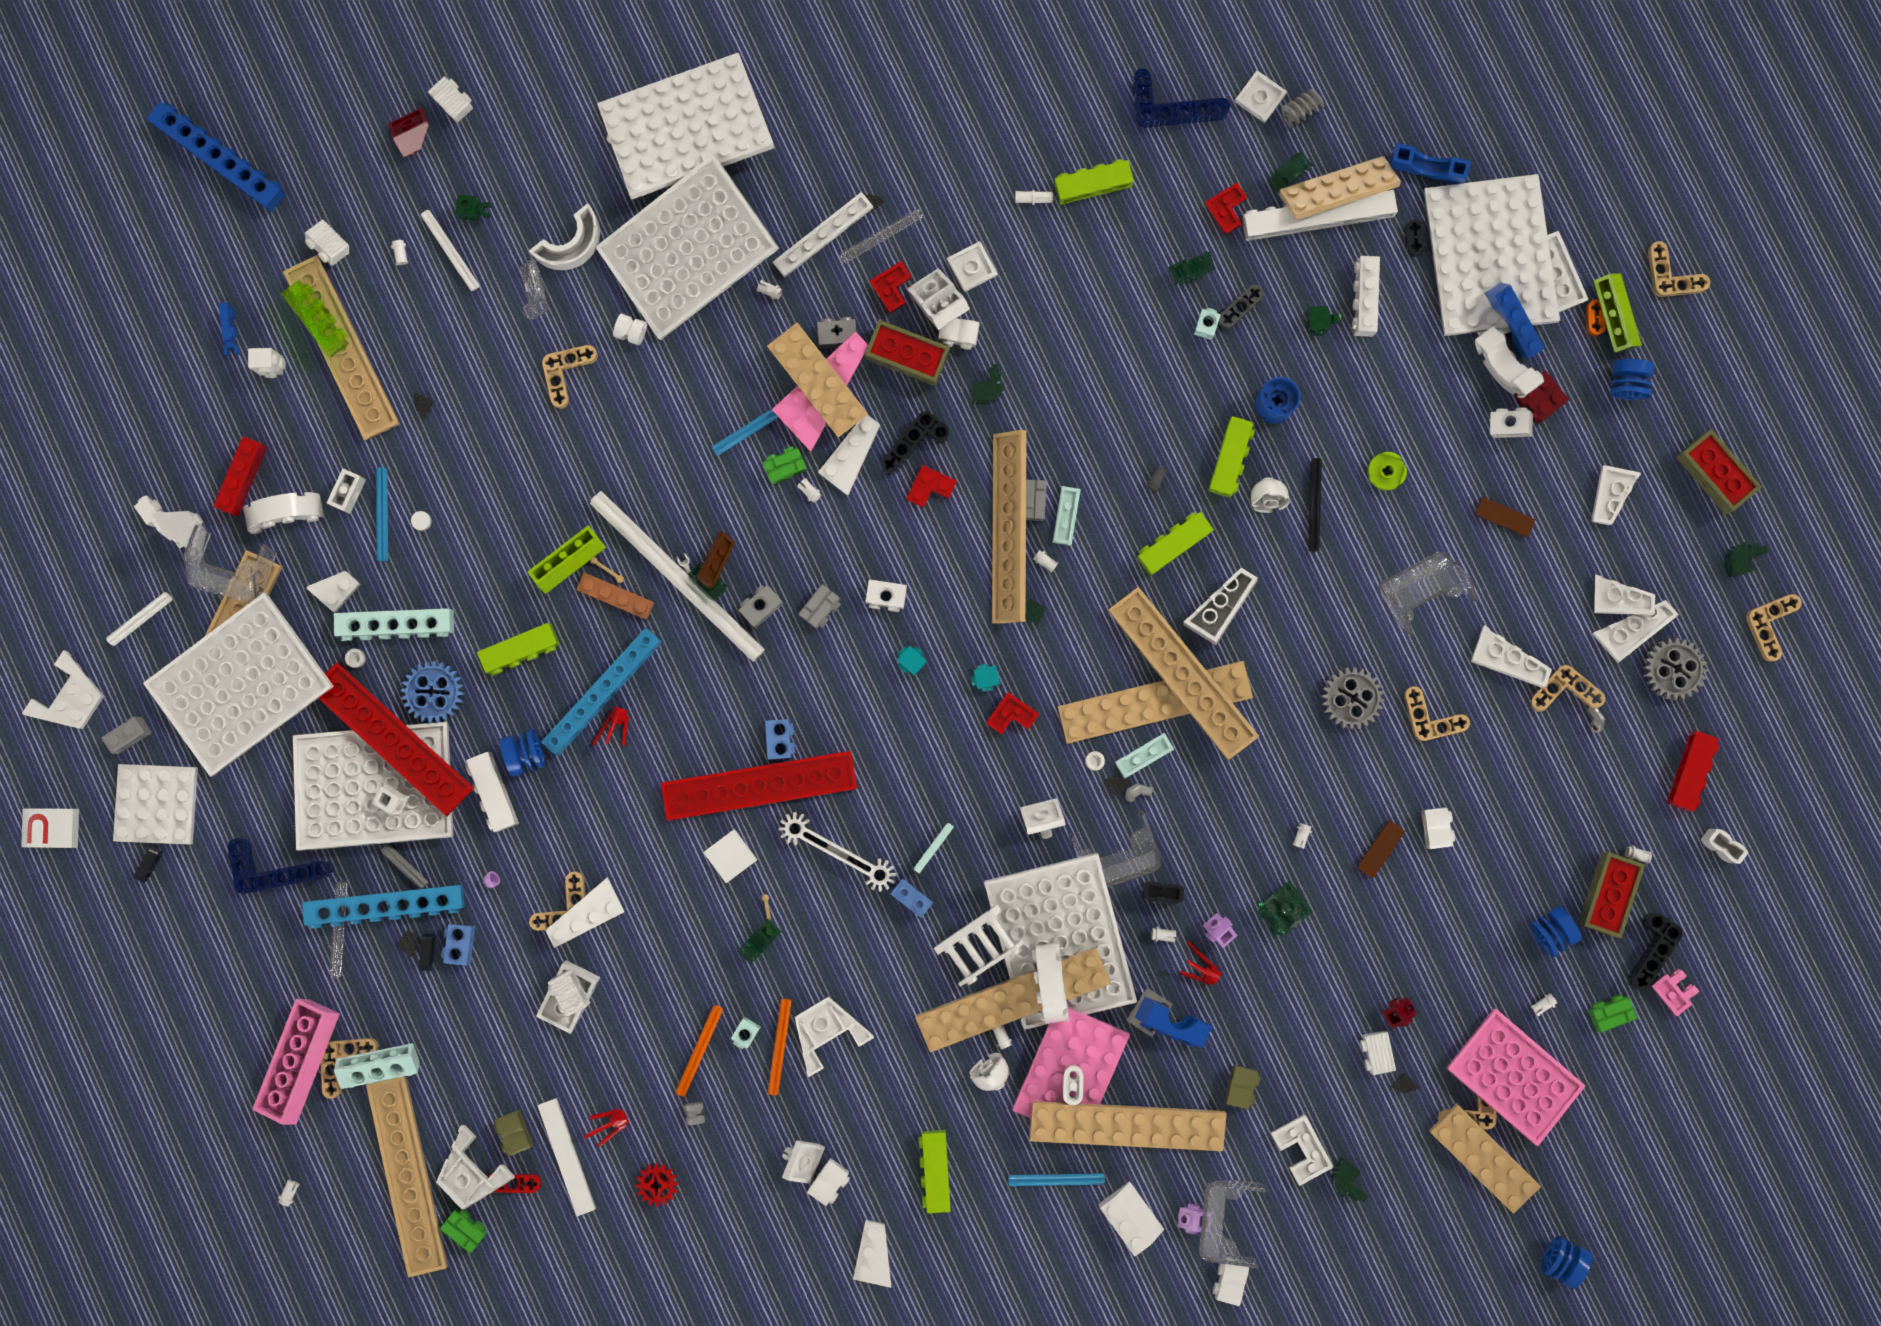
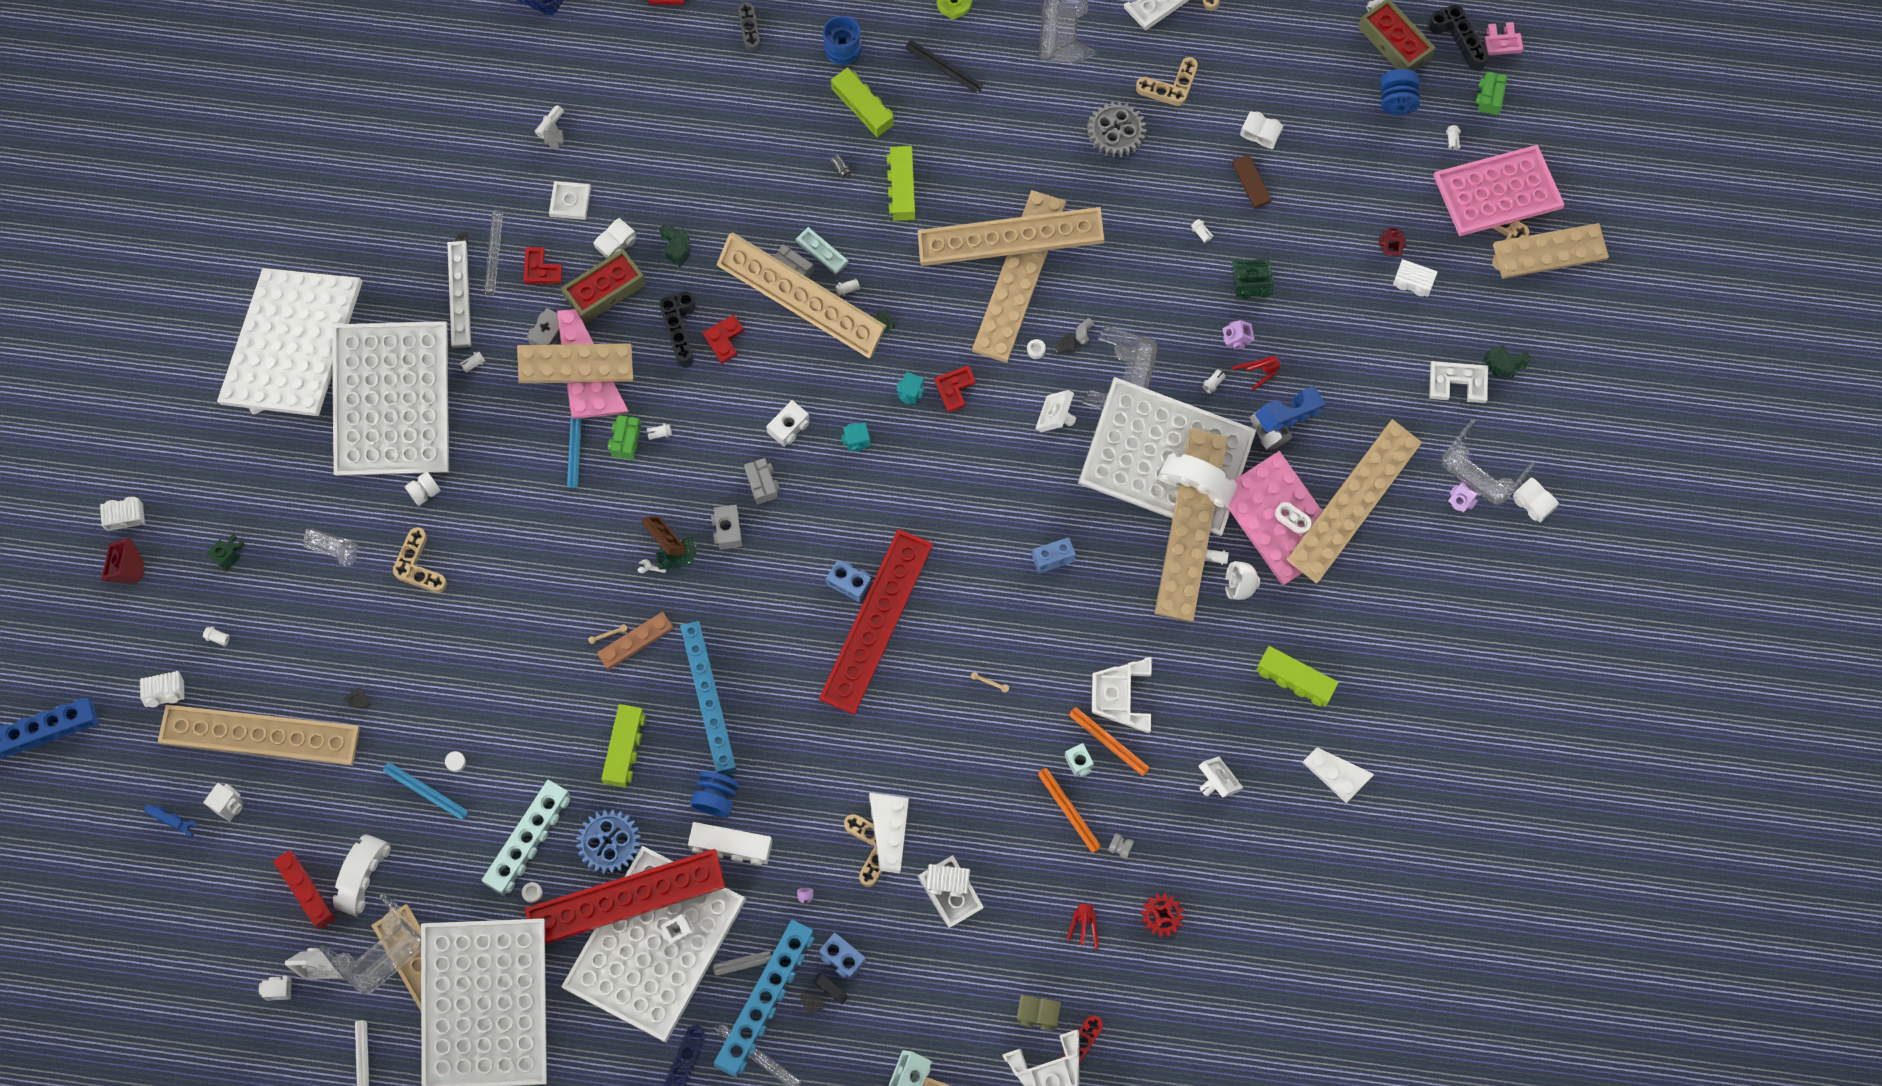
camera: 55 degrees left, 15 degrees down
clear neon green brick [281,280,350,357] -> none
white wing [307,571,361,613] -> none
white brick [327,469,366,514] -> none
white axle [421,210,479,291] -> none
lime brick [527,525,606,594] -> none
white brick [529,203,600,270] -> none
white tile [537,1098,596,1216] -> none
white axle [590,491,765,662] -> none
red plant [592,706,630,746] -> none
white tile [703,829,757,883] -> none
clear green brick [737,918,782,964] -> none
white arm [779,812,896,892] -> none
white brick [807,1158,850,1206] -> none
white wing [818,415,880,496] -> none
white slope [907,268,970,330] -> none
light aqua tile [914,823,954,873] -> none
white fence [933,905,1024,987] -> none
dark azure axle [1008,1173,1105,1186] -> none
lime brick [1054,159,1134,205] -> none
white slope [1098,1181,1164,1256] -> none
light aqua tile [1115,733,1174,779] -> none
black brick [1142,881,1184,904] -> none
clear green brick [1168,251,1216,285] -> none
white wedge [1183,568,1258,645] -> none
light aqua brick [1194,308,1221,340] -> none
olive brick [1224,1064,1260,1110] -> none
white cylinder [1251,477,1290,513] -> none
clear smoke tile [1390,1073,1419,1093] -> none
blue wheel [1541,1236,1592,1289] -> none
none -> light grey gear [544,126,564,149]

